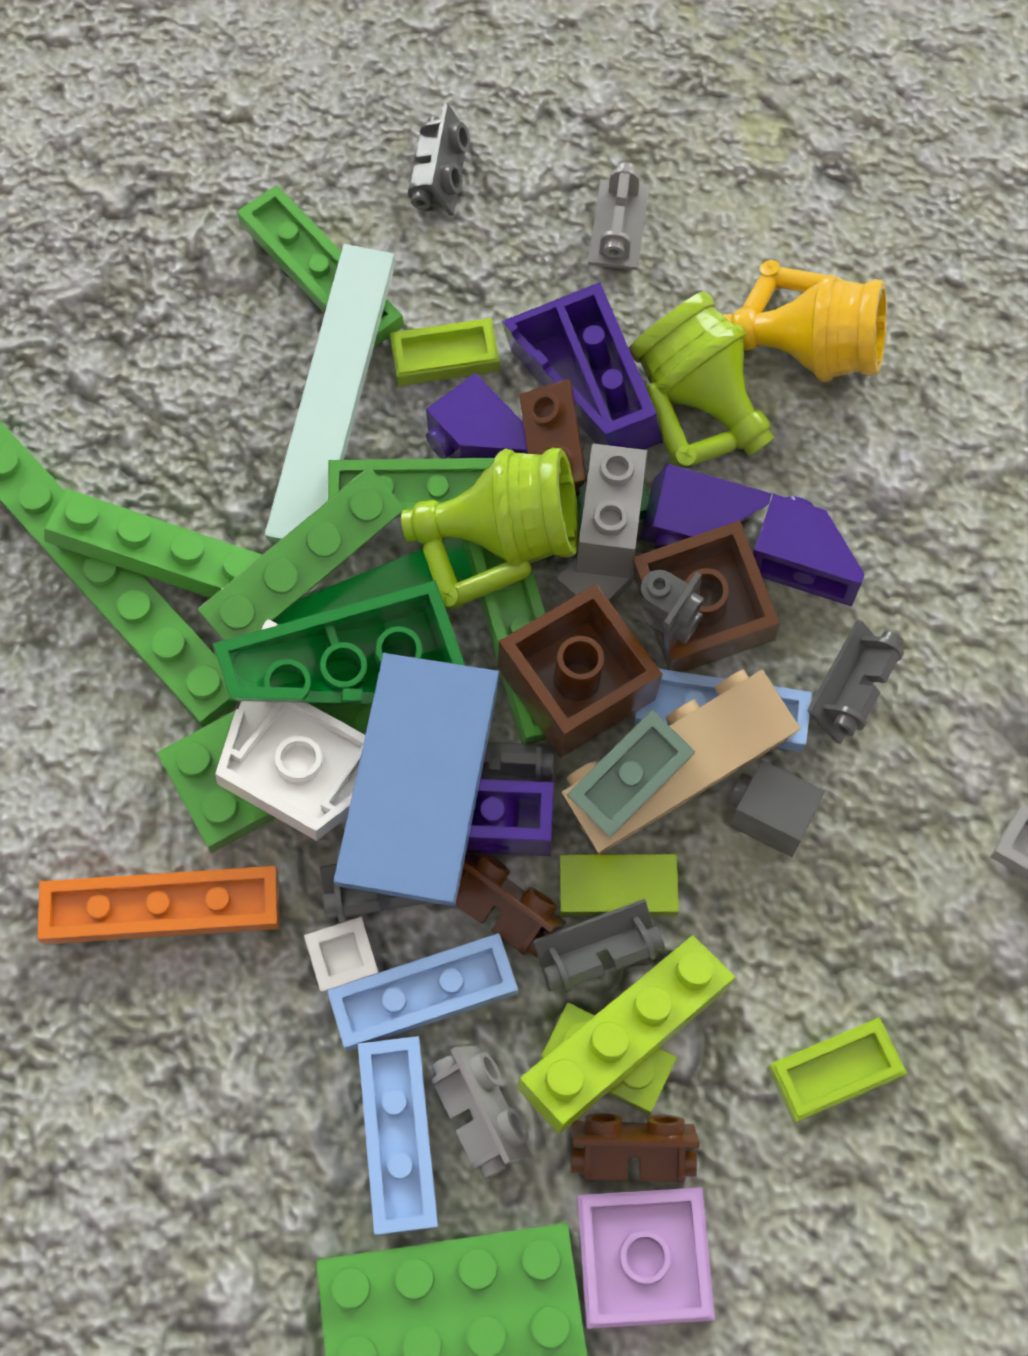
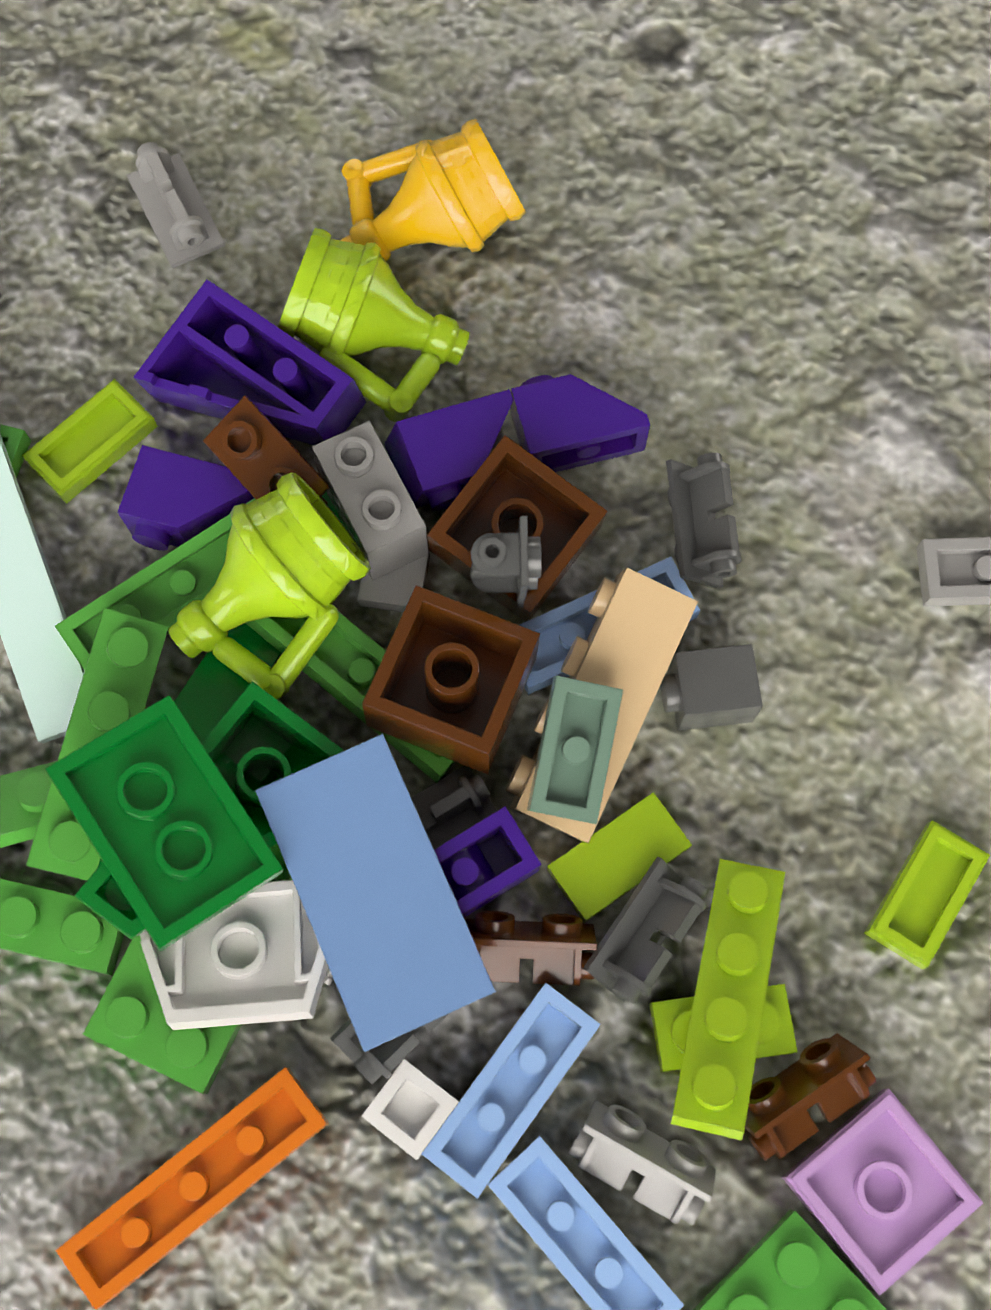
camera: 35 degrees left, 5 degrees up
none -> green plate [45,695,283,952]

